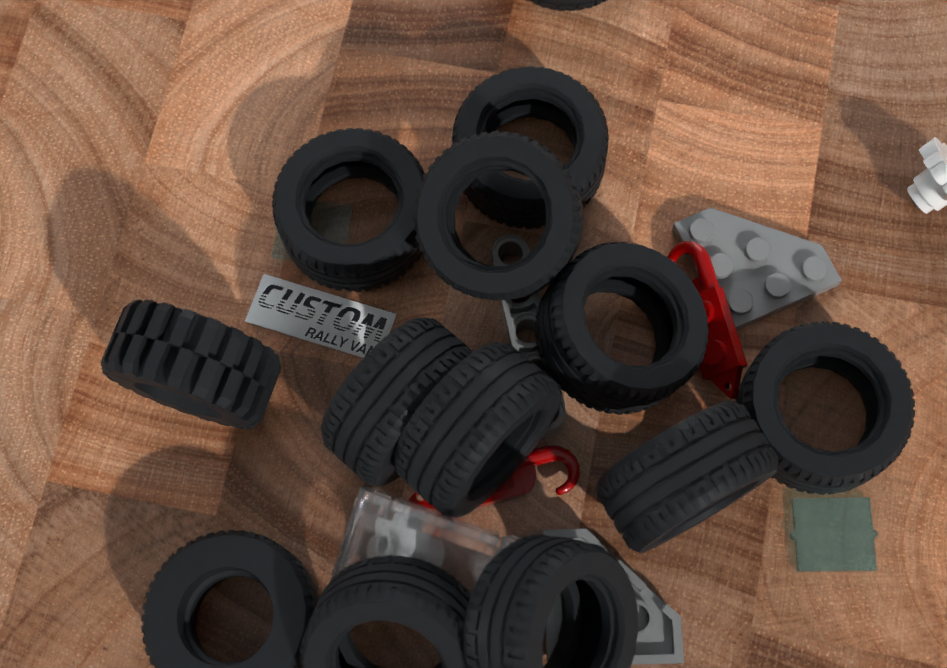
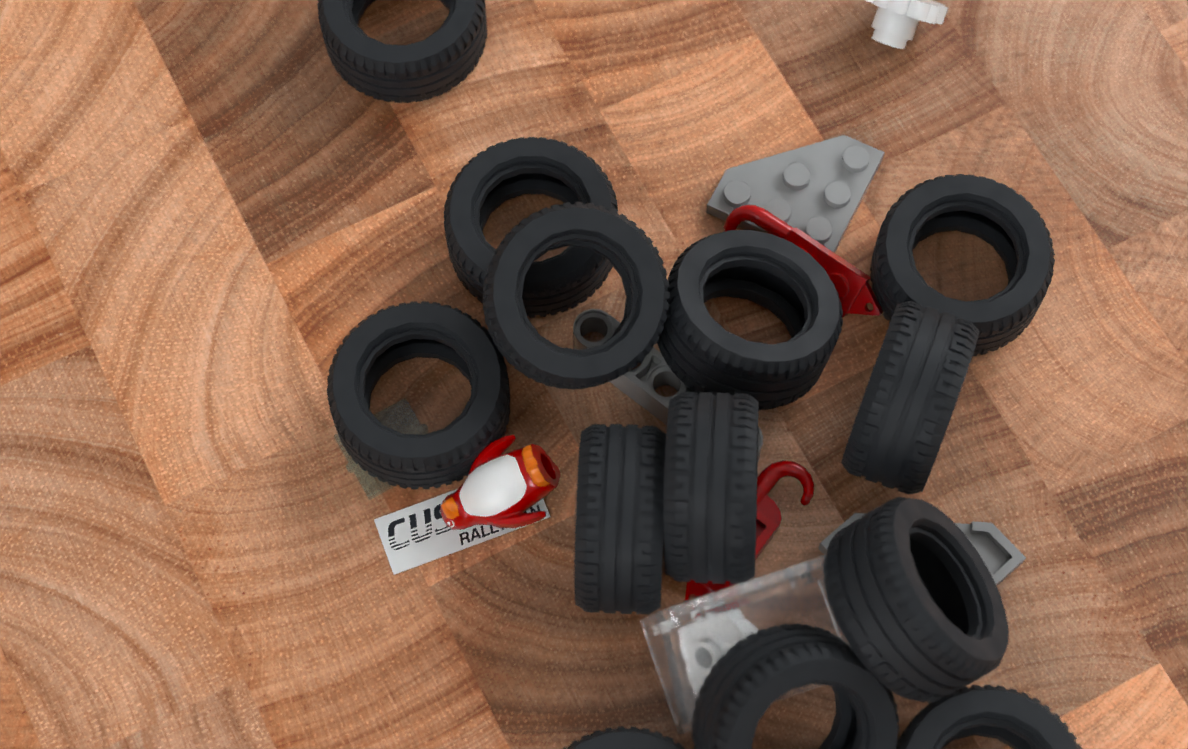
camera: 45 degrees left, 5 degrees down
black tyre [101,299,281,430] -> none
clear light blue piece [790,498,878,572] -> none
none -> animal [440,435,561,530]

